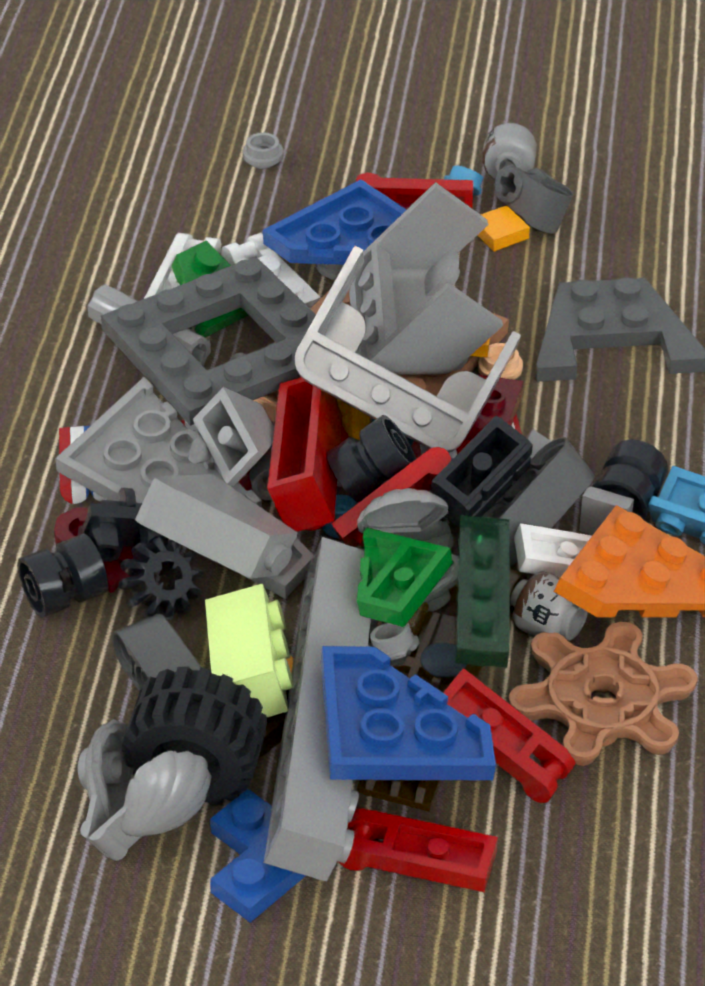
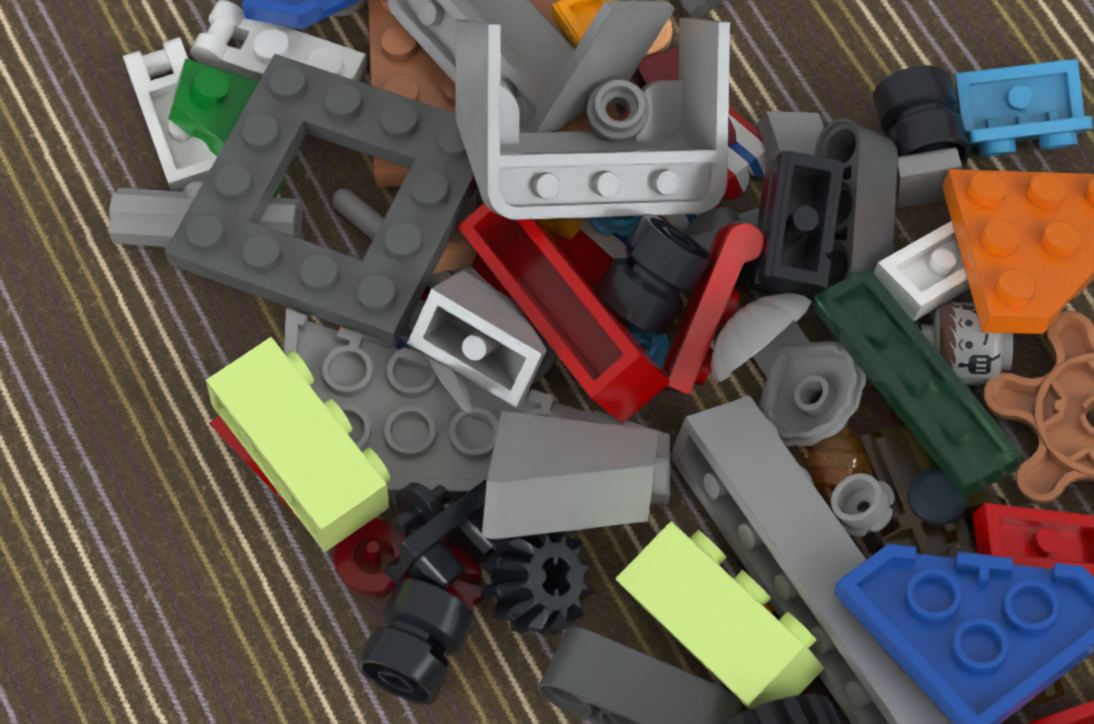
camera: 30 degrees left, 20 degrees up
green wing [357,527,453,627] -> none
none -> yellowish green brick [206,337,391,552]
none -> light grey plate [586,79,649,141]

